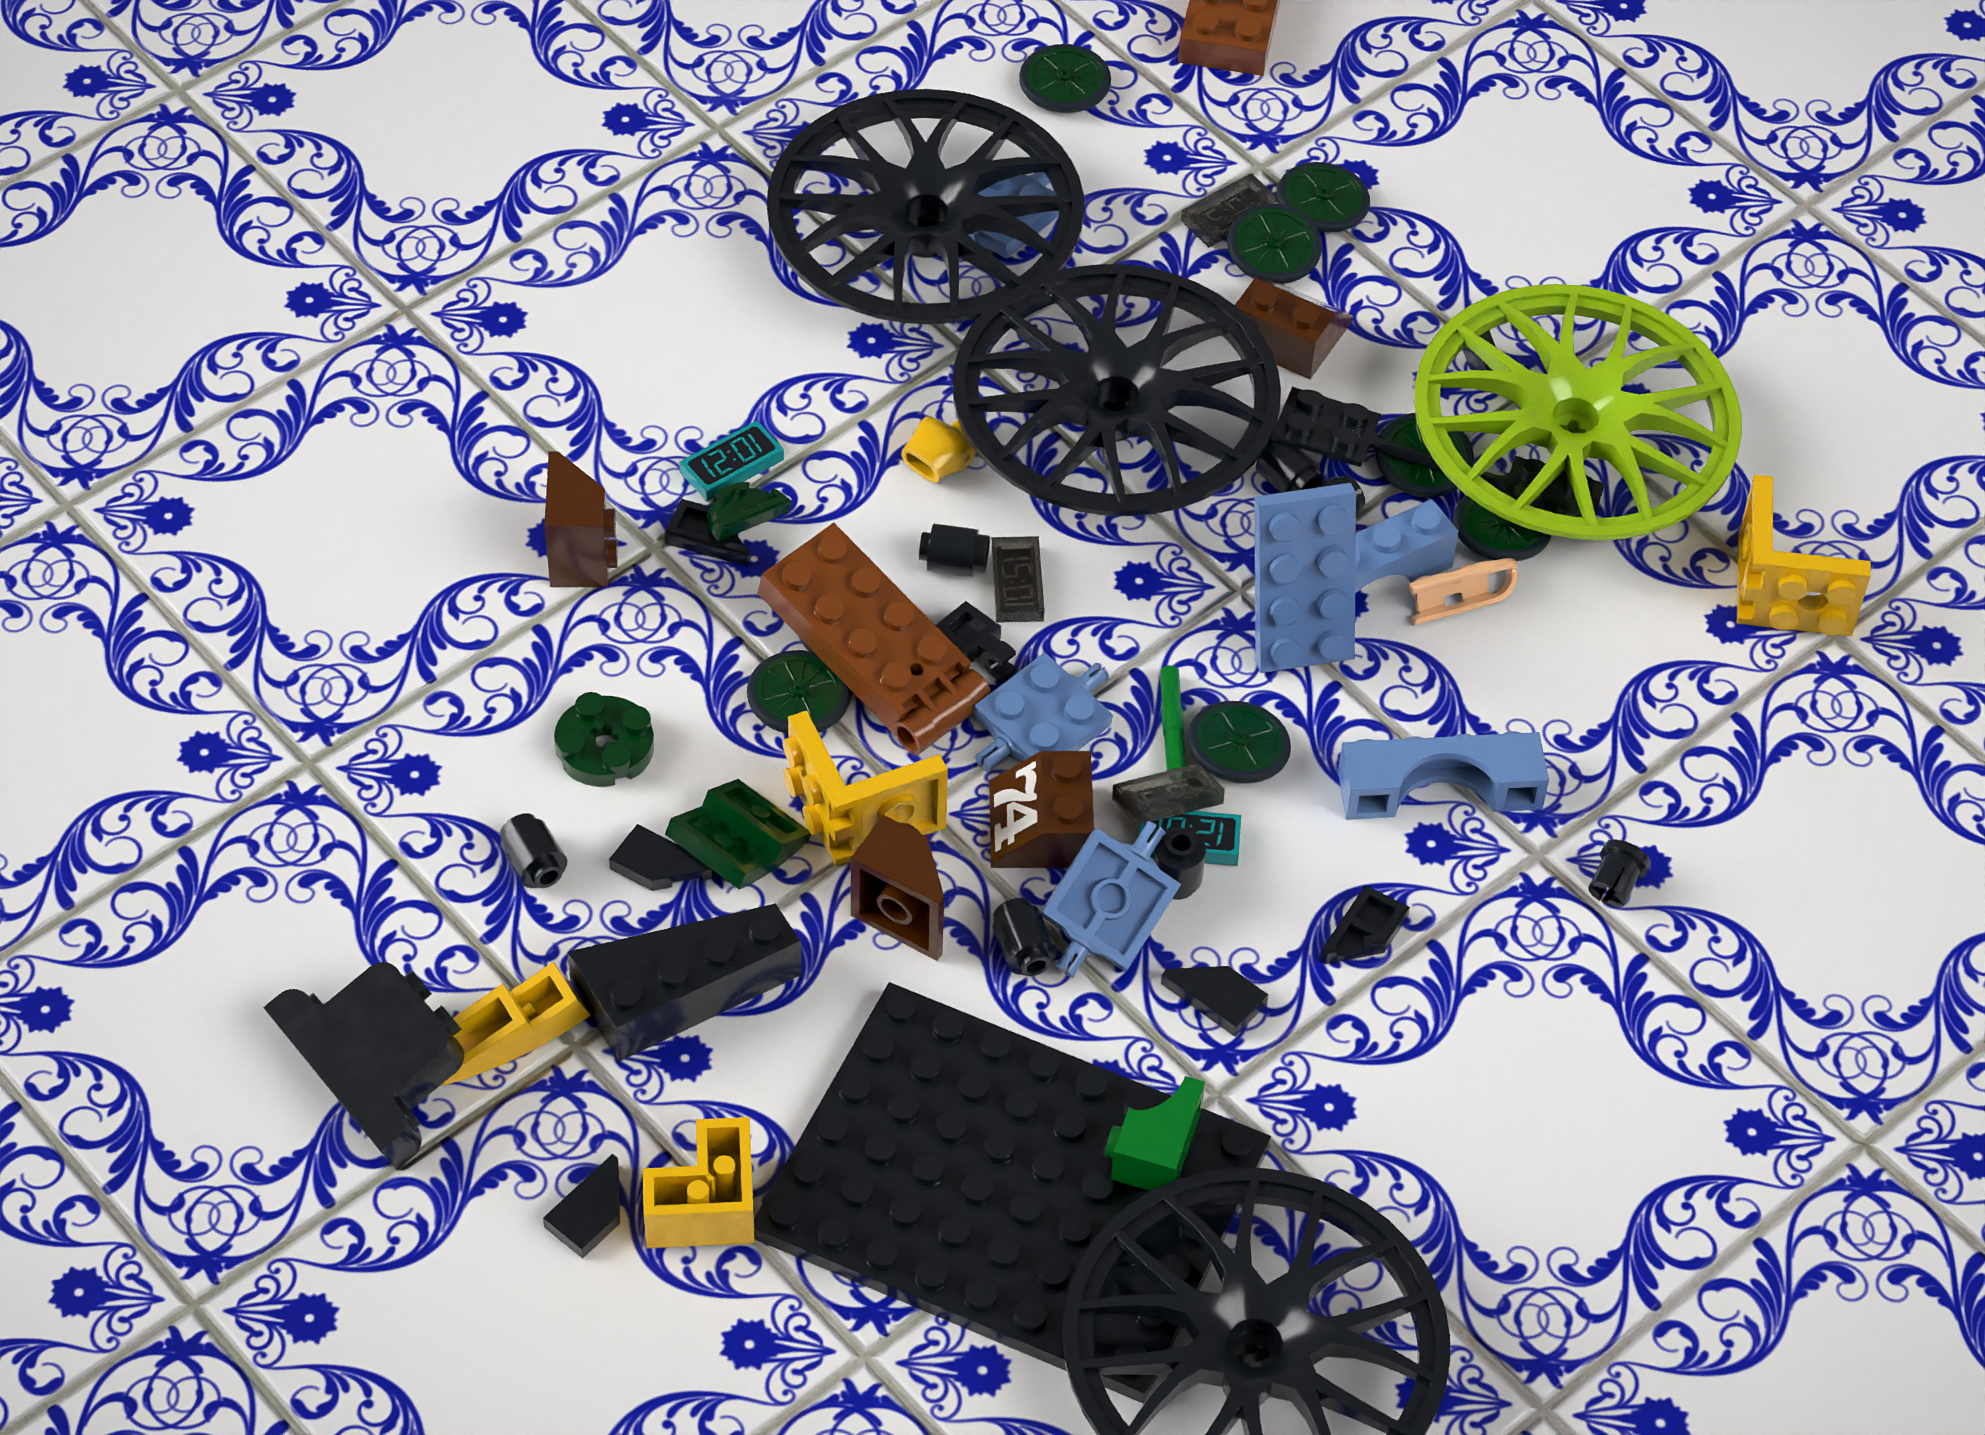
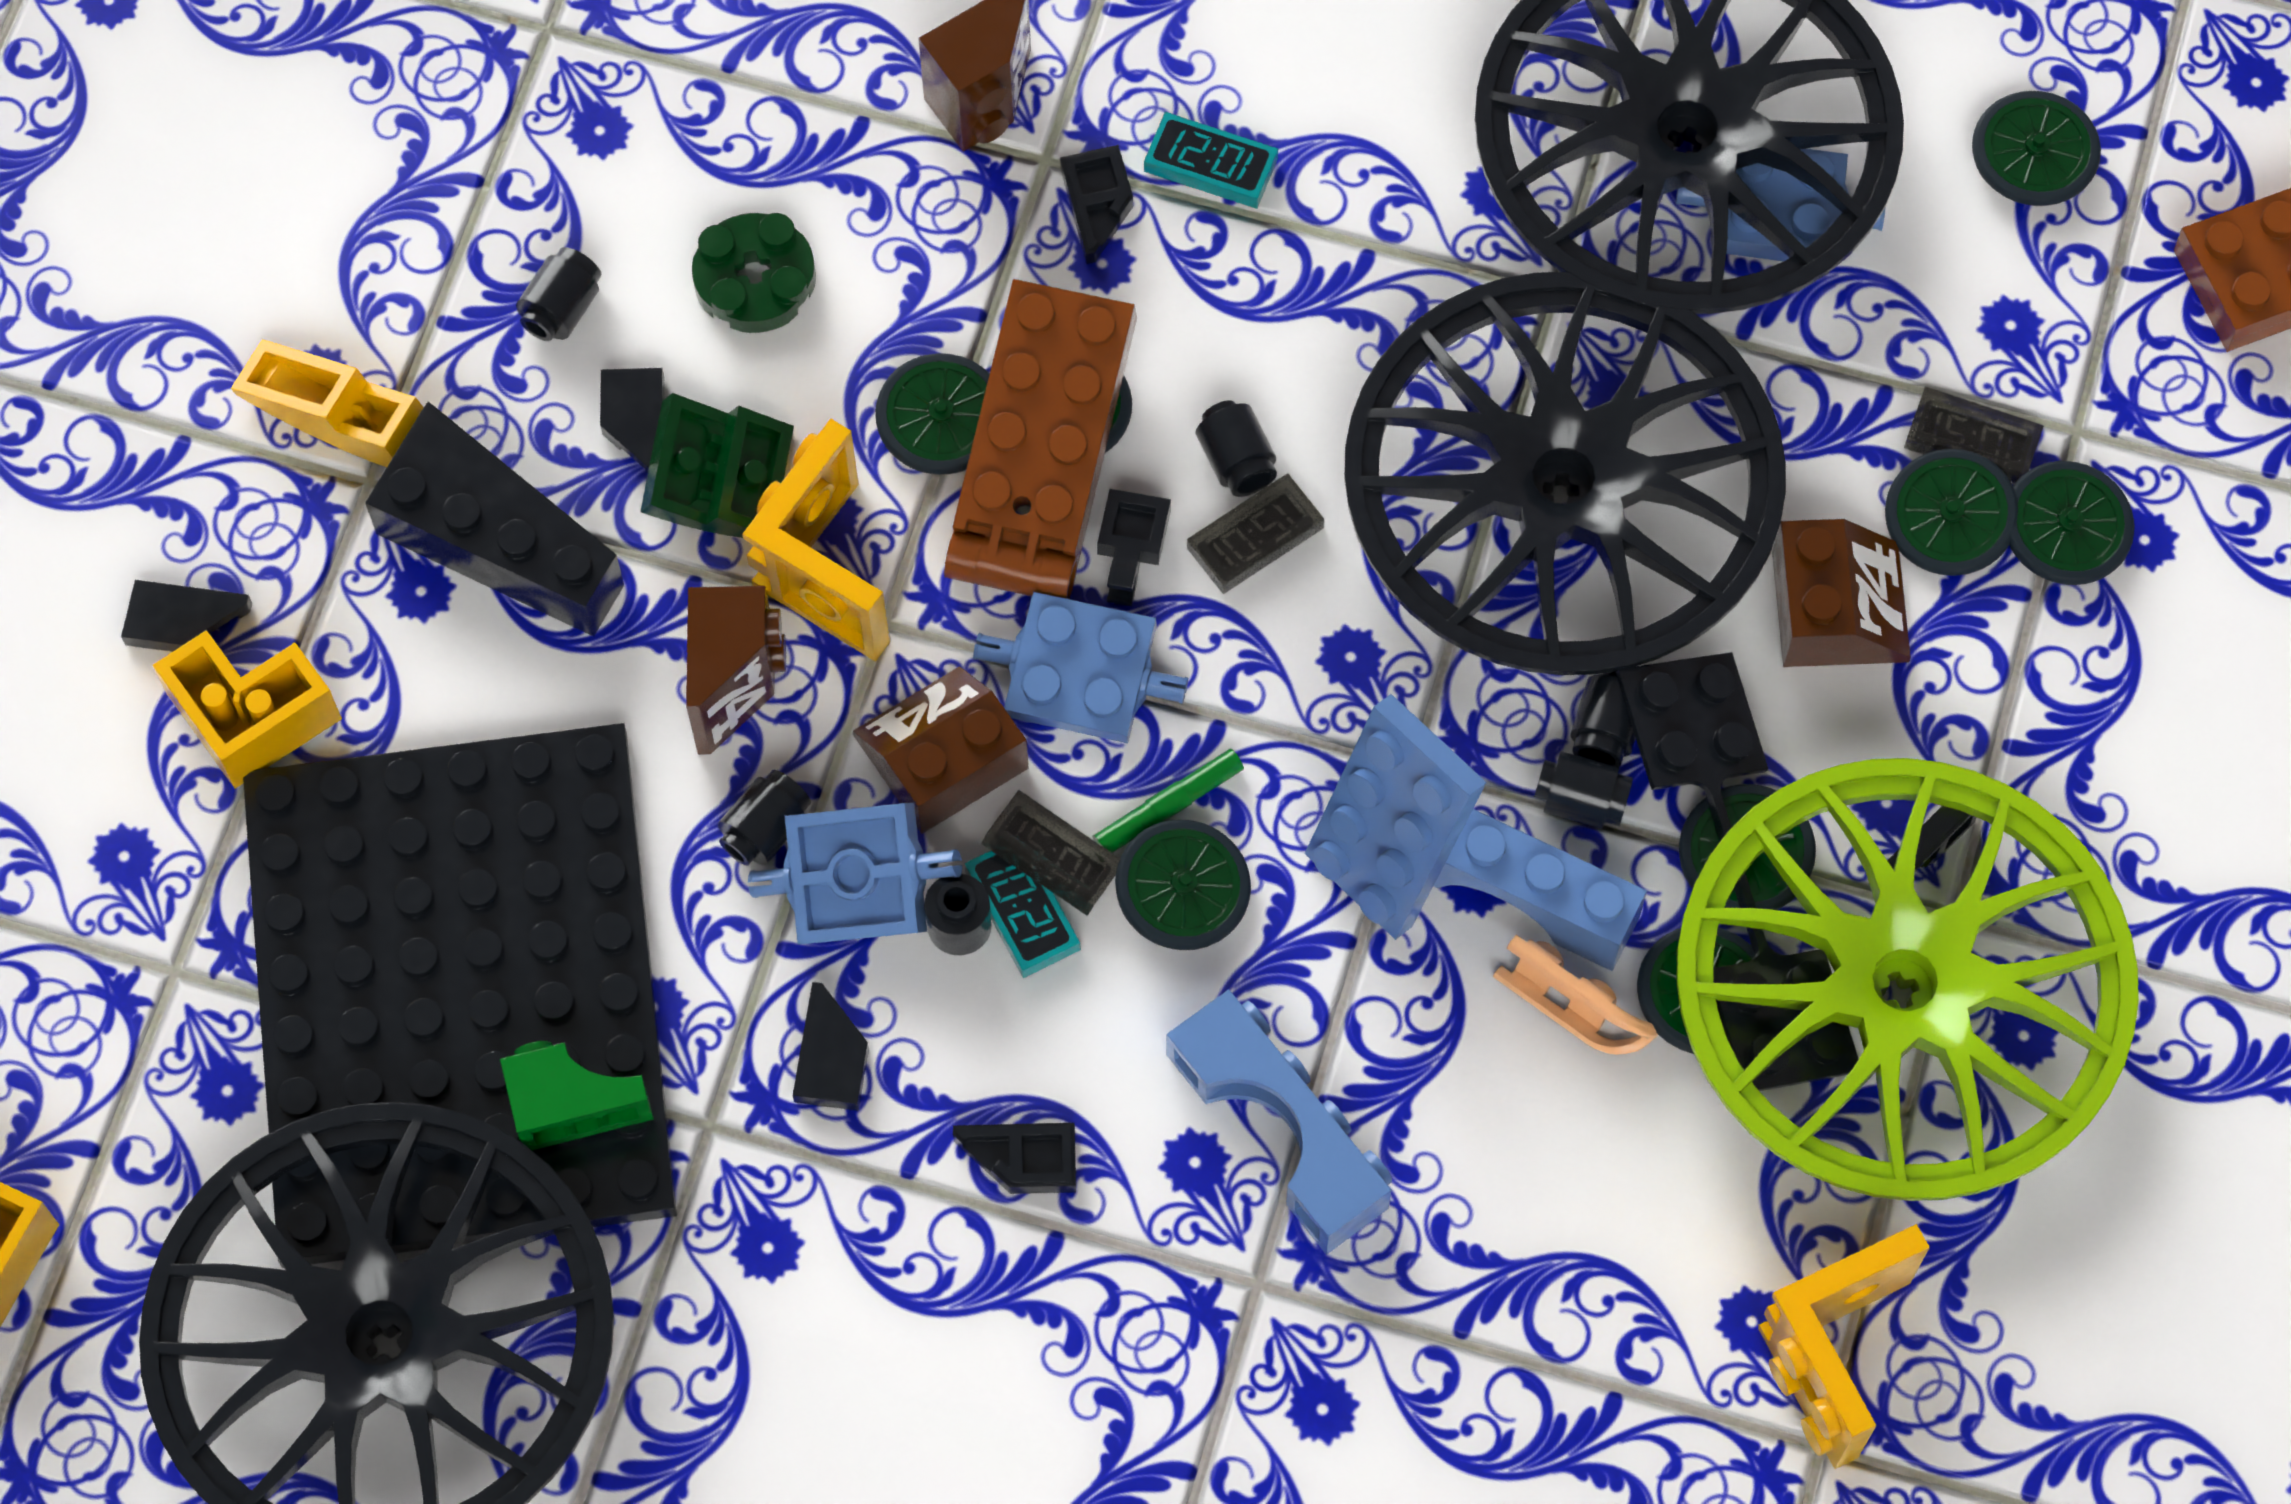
camera: 60 degrees right, 15 degrees up
black brick [263,962,464,1170] -> none
dark green tile [707,482,792,541] -> none
yellow piece [901,416,976,483] -> none
black bush [1588,839,1651,907] -> none

